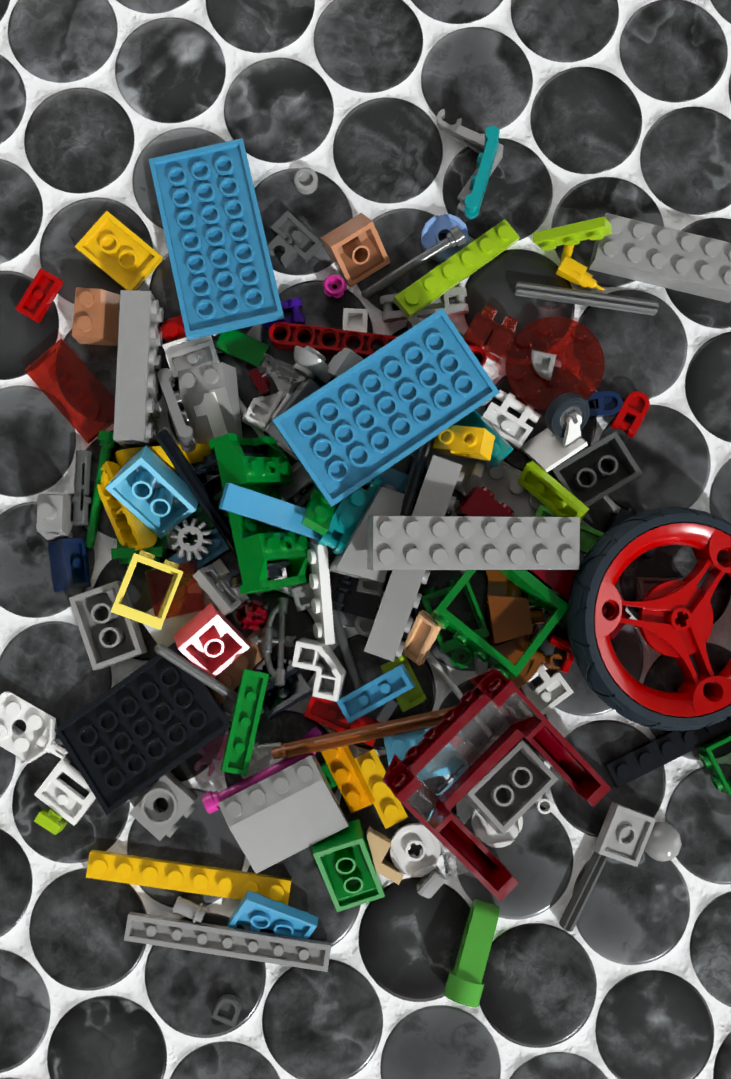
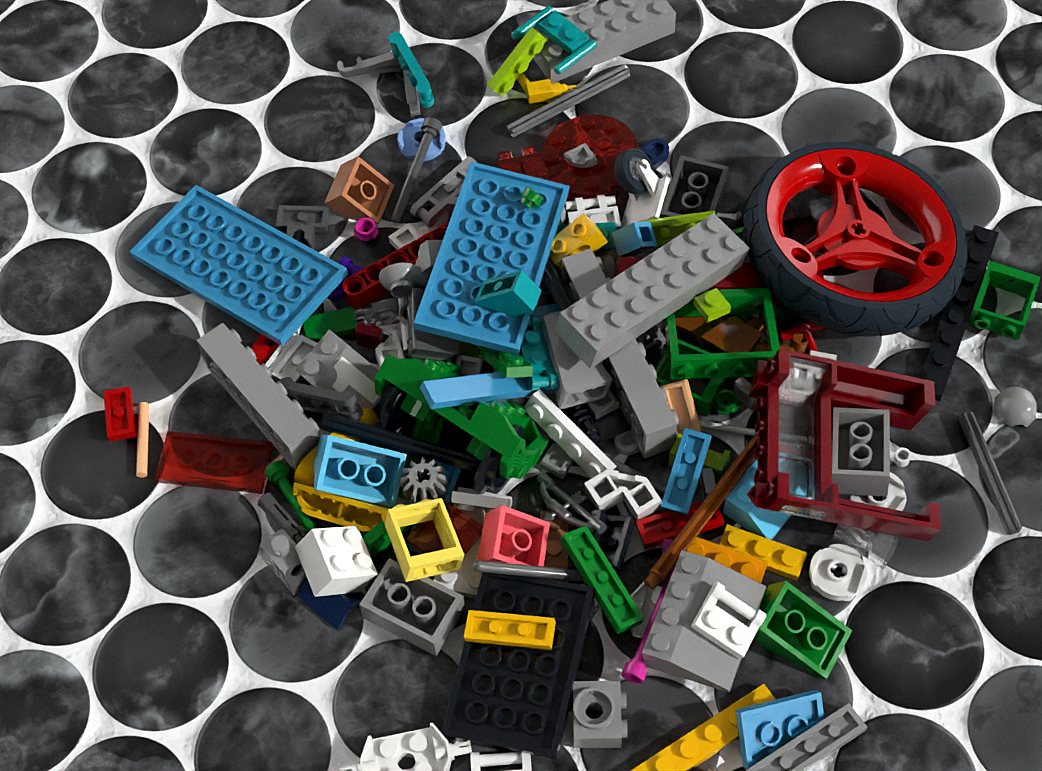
camera: 35 degrees left, 25 degrees down
nougat slope [72,287,120,346] -> none
yellow plate [75,211,163,290] -> none
clear pink plate [194,733,228,776] -> none
dark red gear [236,600,267,631] -> none
light grey tile [294,168,318,194] -> none
tan slope [367,826,404,885] -> none
lime plate [393,219,520,319] -> none
light grey slope [416,868,446,899] -> none
bright green beam [443,898,500,1007] -> none
light grey plate [593,802,656,867] -> none
red plate [610,391,650,438] -> none
none -> light nougat bar [136,402,149,478]
none -> white brick [295,526,378,597]
none -> yellow plate [464,610,556,650]
none -> teal slope [474,270,542,316]
none -> teal plate [511,6,597,75]
none -> green plate [519,186,544,209]
none -> dark azure brick [612,221,657,257]
none -> white plate [690,581,766,659]
none -> lime plate [693,288,731,323]

